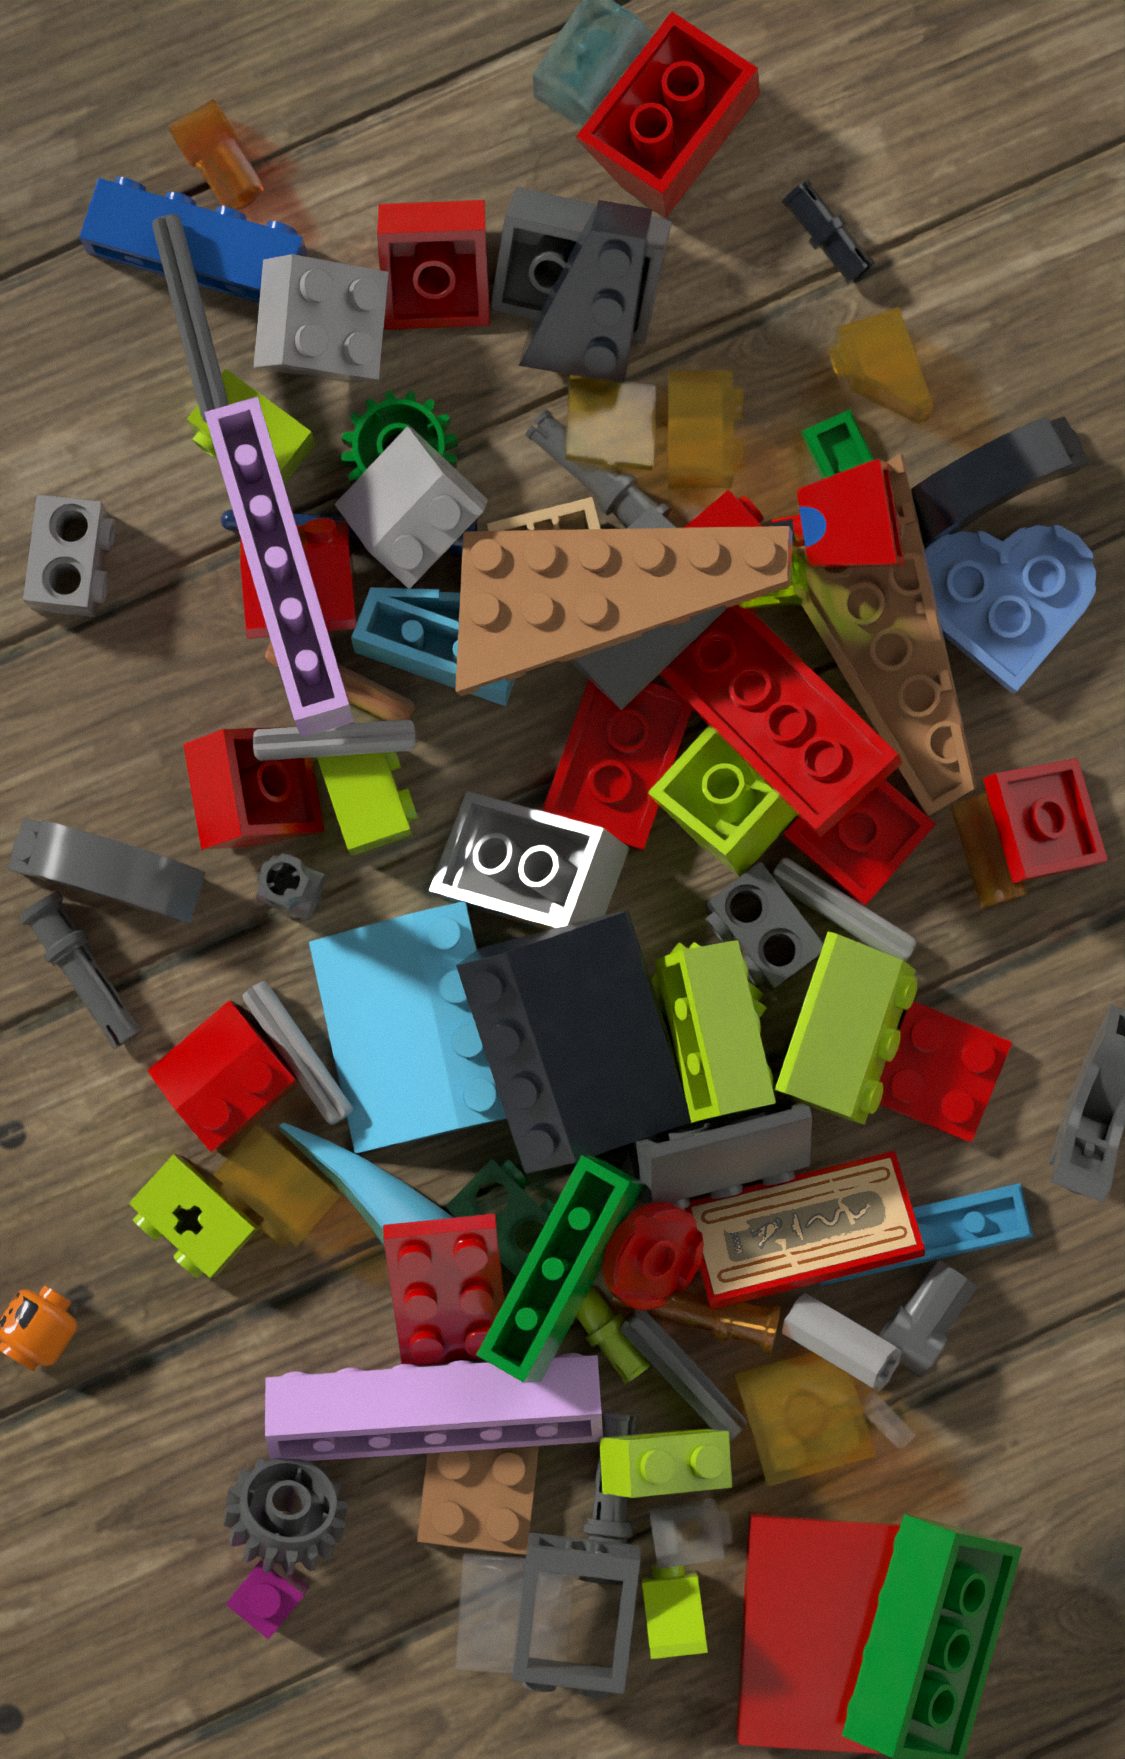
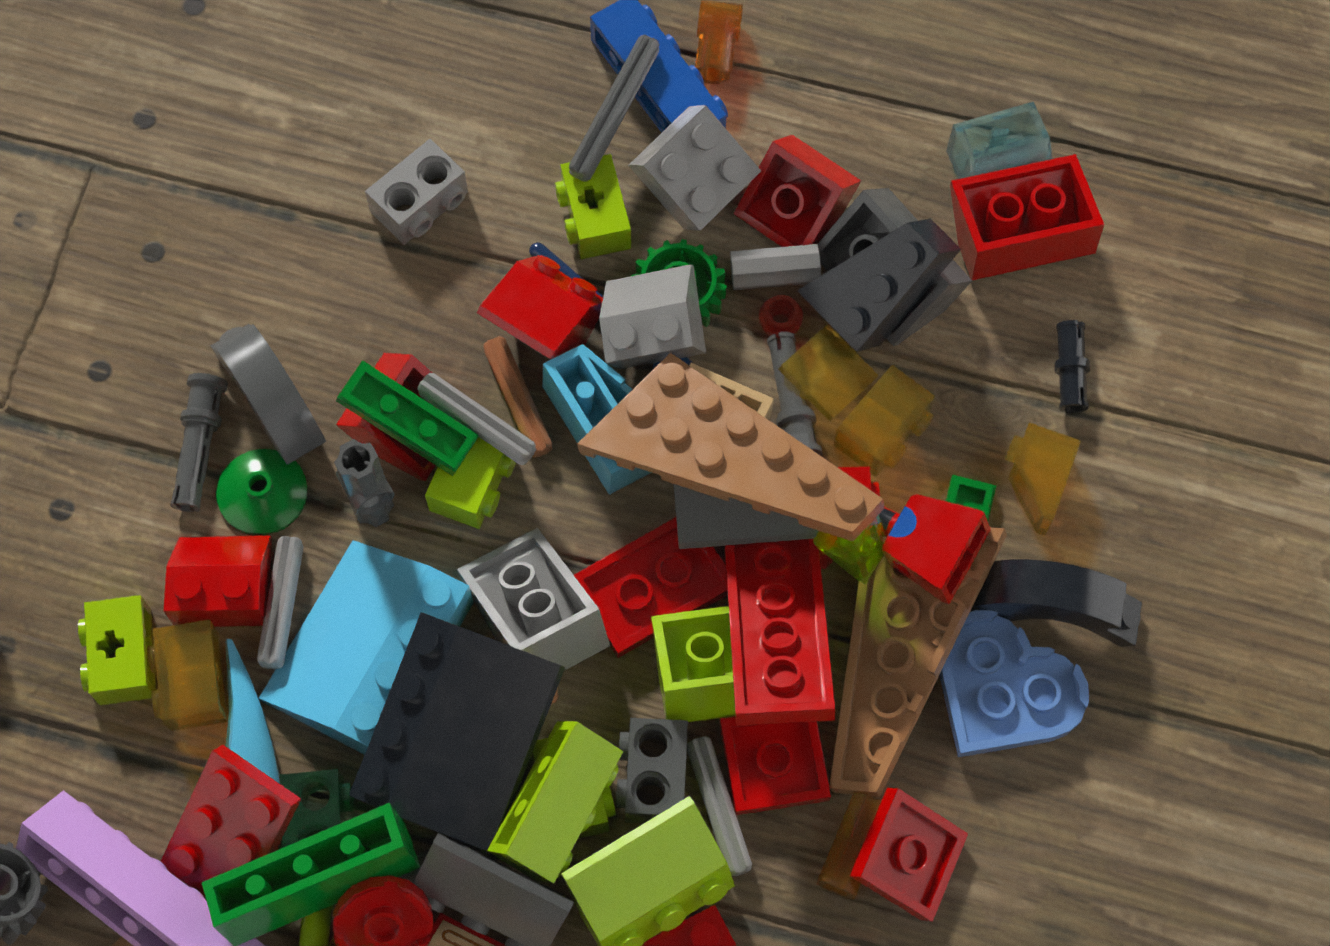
camera: 35 degrees right, 15 degrees down
lavender brick [204,397,354,738] -> none
none -> green dish [216,449,308,535]
none -> green tile [336,360,479,476]
none -> light grey axle [730,244,821,291]
none -> clear red plate [759,295,803,338]

